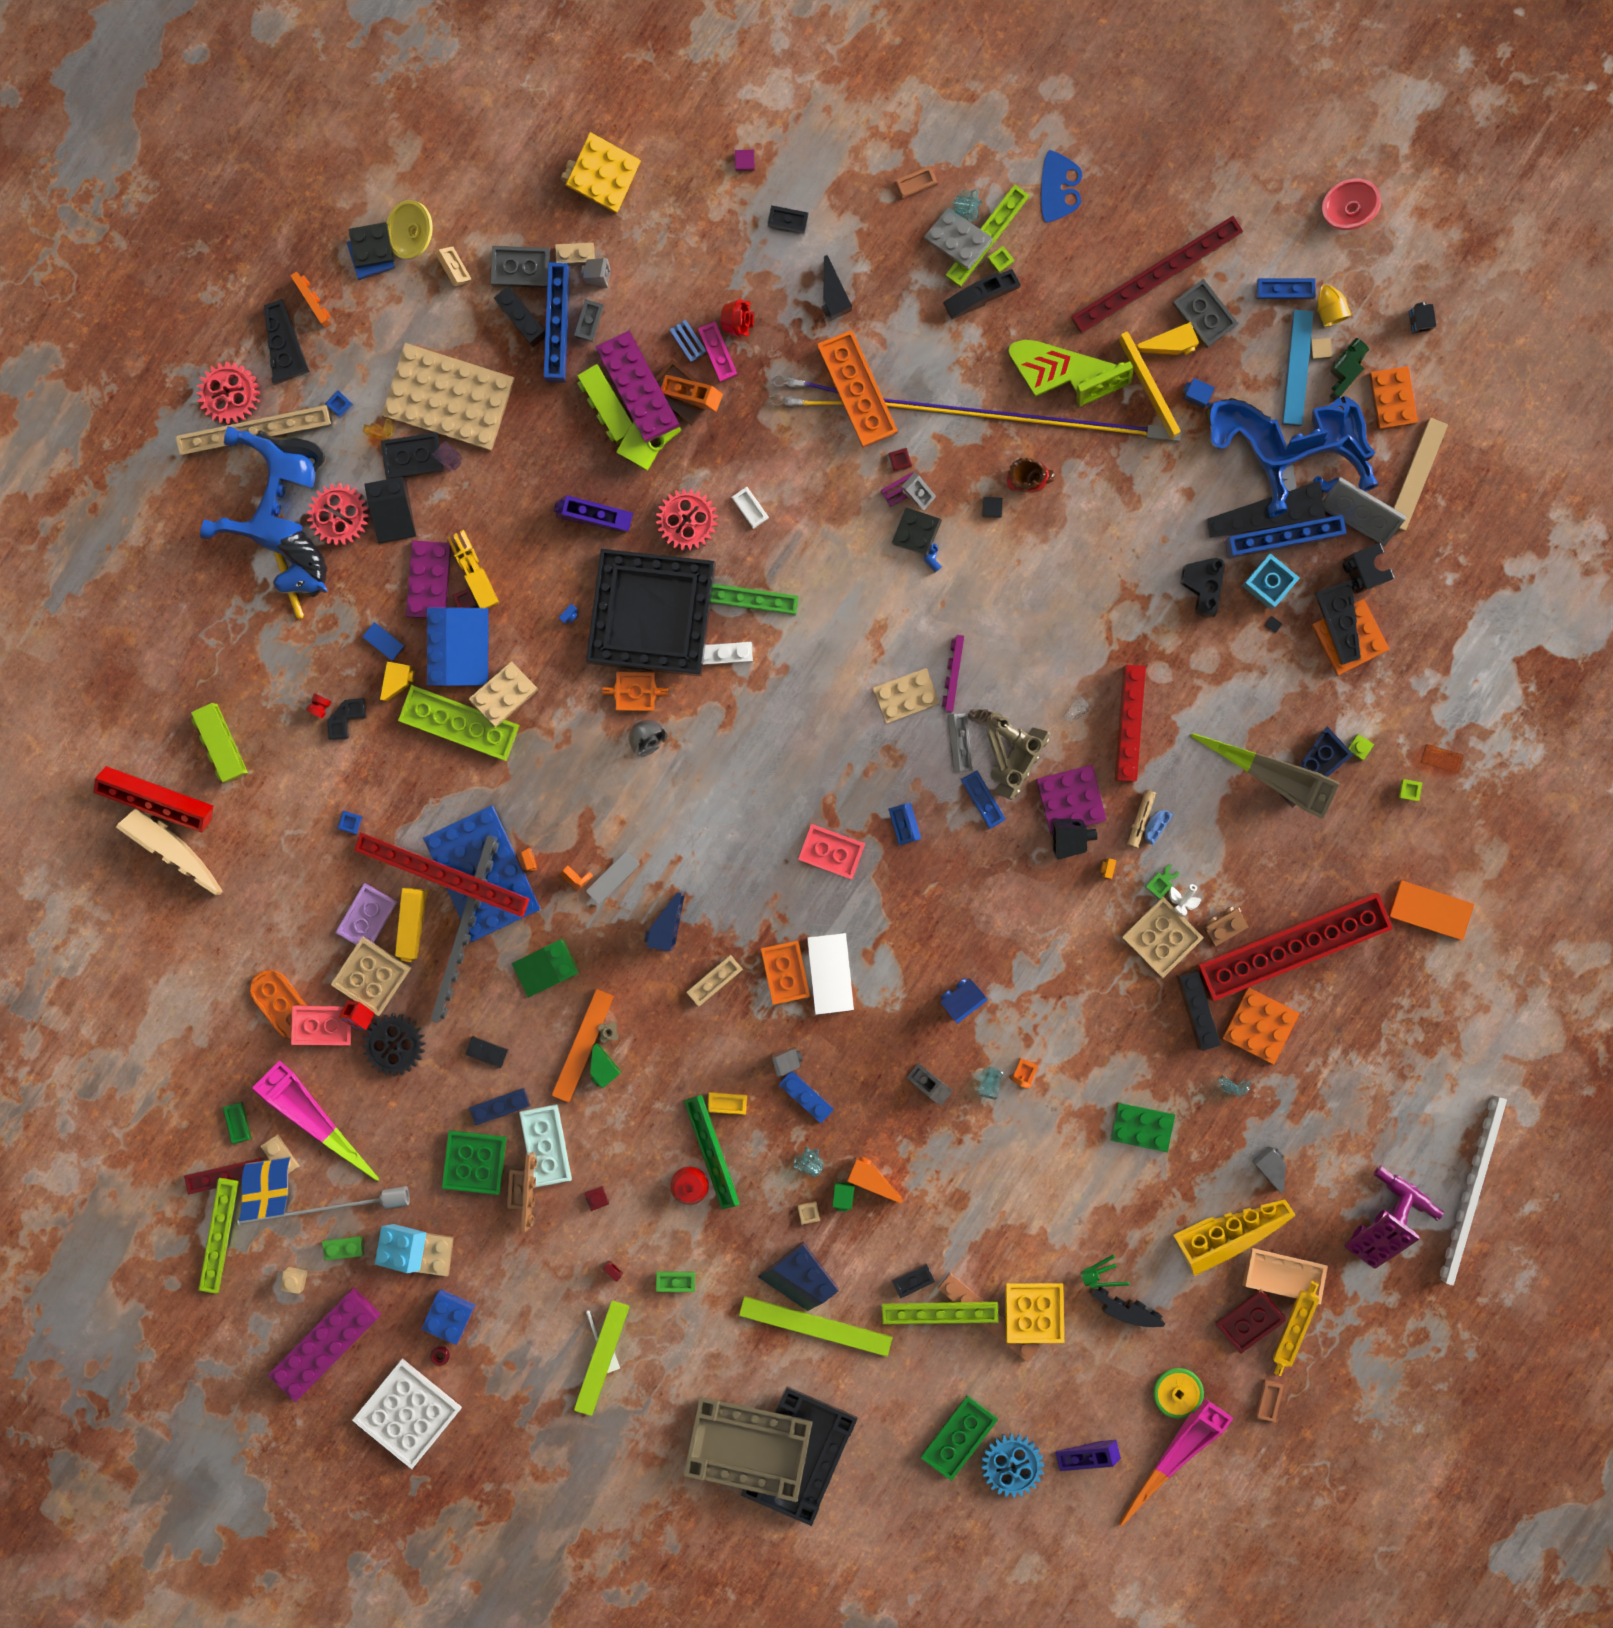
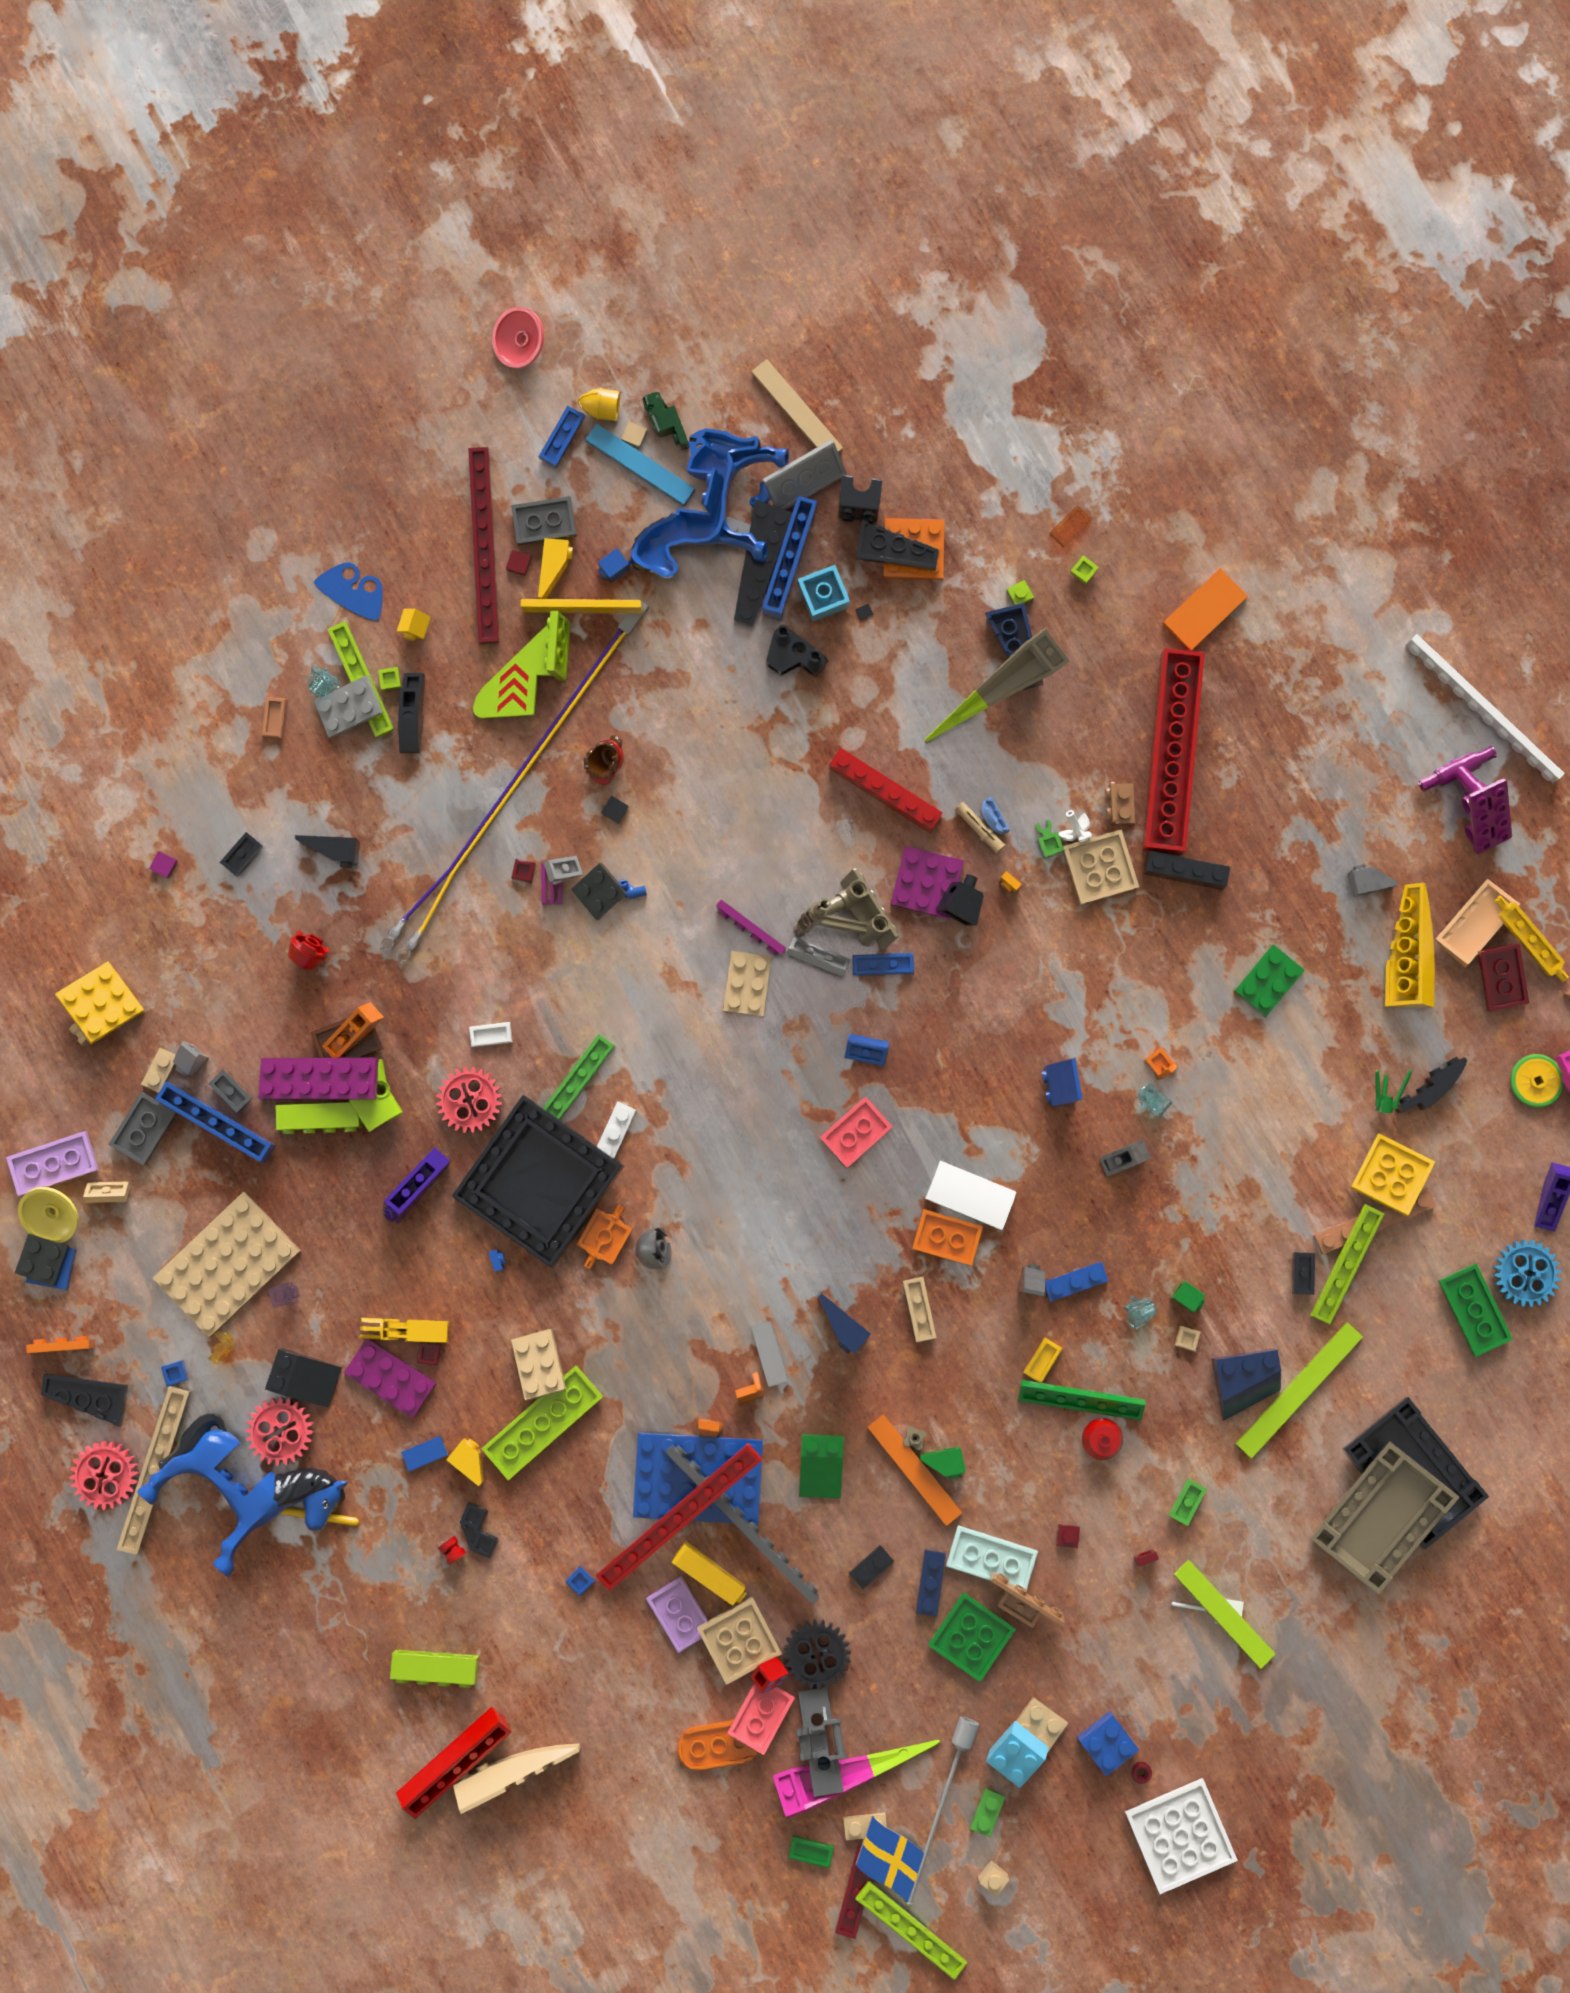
camera: 60 degrees left, 5 degrees down
magenta brick [268,1287,381,1402] -> none
black plate [381,432,444,479] -> none
blue slope [427,607,489,686] -> none
black brick [494,286,546,348] -> none
medium blue tile [670,319,707,362] -> none
dark pink plate [698,321,738,383] -> none
orange plate [817,330,898,448] -> none
orange slope [847,1156,902,1203] -> none
clear light blue bracket [1218,1075,1251,1098] -> none
orange plate [1222,987,1300,1064] -> none
orange plate [1369,366,1418,430] -> none
black brick [1409,302,1436,334] -> none
none -> lavender plate [6,1131,99,1197]
none -> yellow brick [397,609,431,641]
none -> dark red tile [506,550,532,576]
none -> dark grey piece [795,1687,848,1797]

